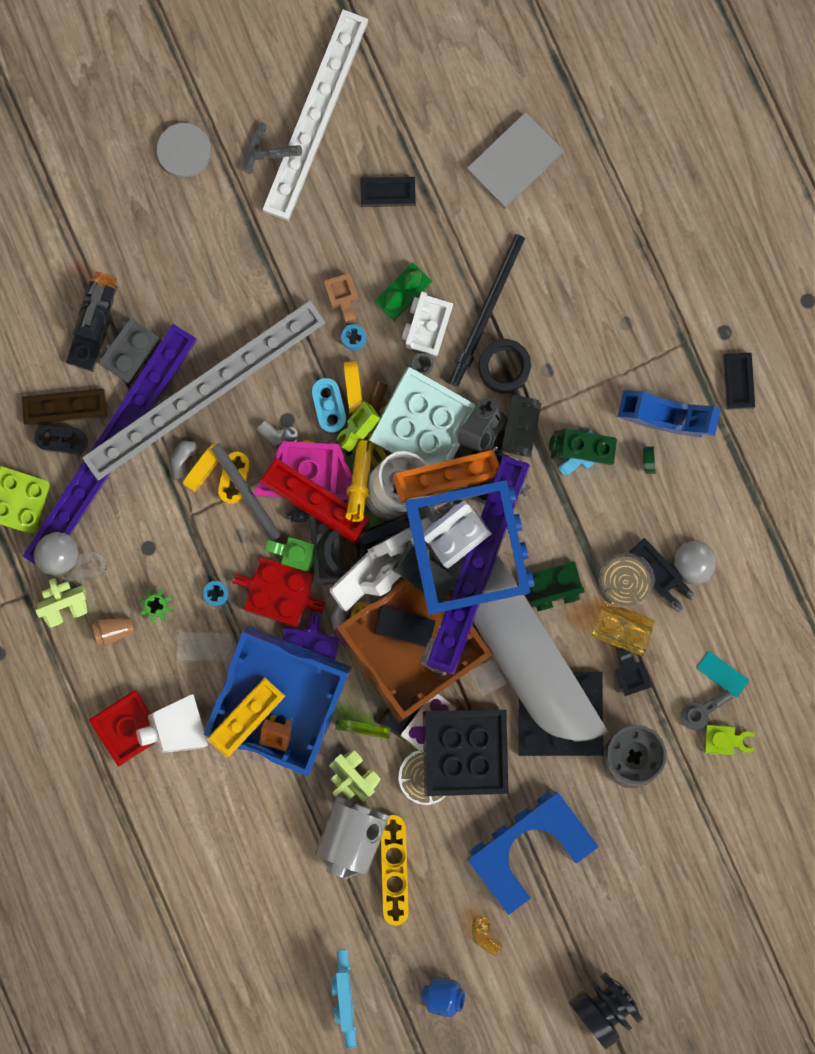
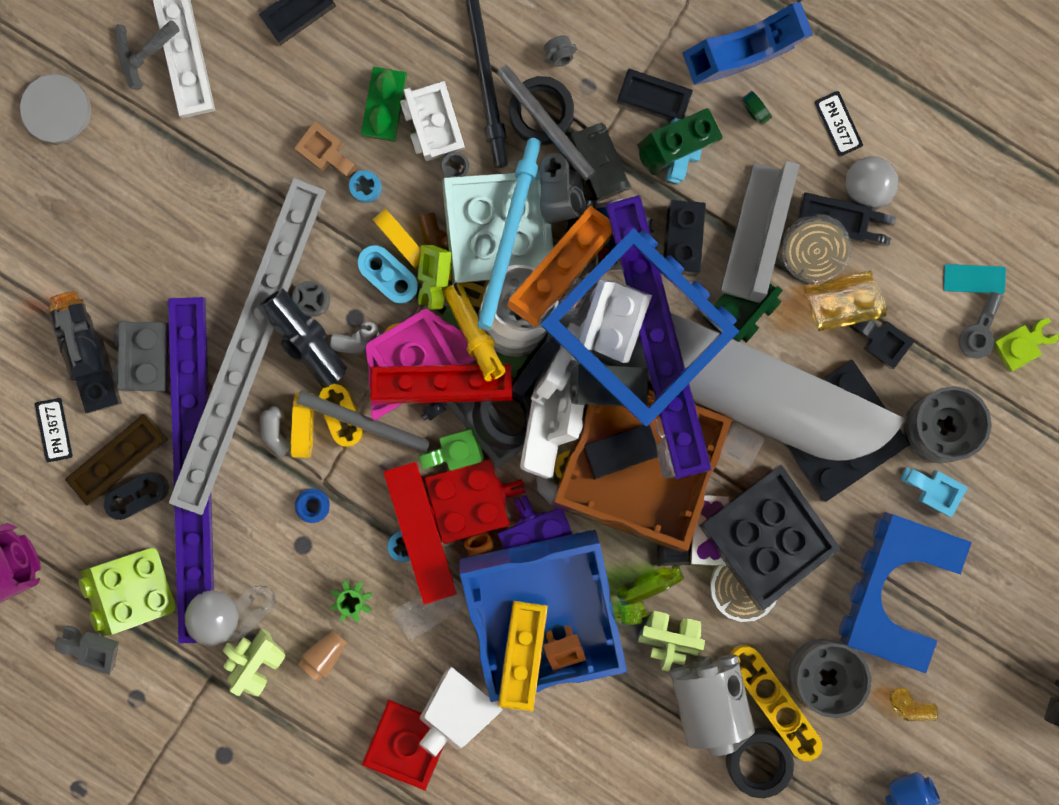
camera: 35 degrees left, 5 degrees up
none -> sticker [35,398,73,462]
none -> black piece [258,288,347,388]
none -> dark grey wheel [292,281,330,317]
none -> blue plate [295,488,330,523]
none -> red tile [383,462,457,605]
none -> dark orange hinge [464,533,493,557]
none -> medium azure bar [477,138,541,330]
none -> flat silver bar [497,65,596,181]
none -> dark grey plate [544,35,577,67]
none -> clear neon green plate [614,601,649,625]
none -> black tile [617,68,693,122]
none -> black brick [663,200,706,276]
none -> light grey panel [720,161,800,303]
none -> black tyre [726,728,794,799]
none -> dark grey wheel [788,638,872,718]
none -> sticker [815,91,863,157]
none -> medium azure plate [900,467,968,518]

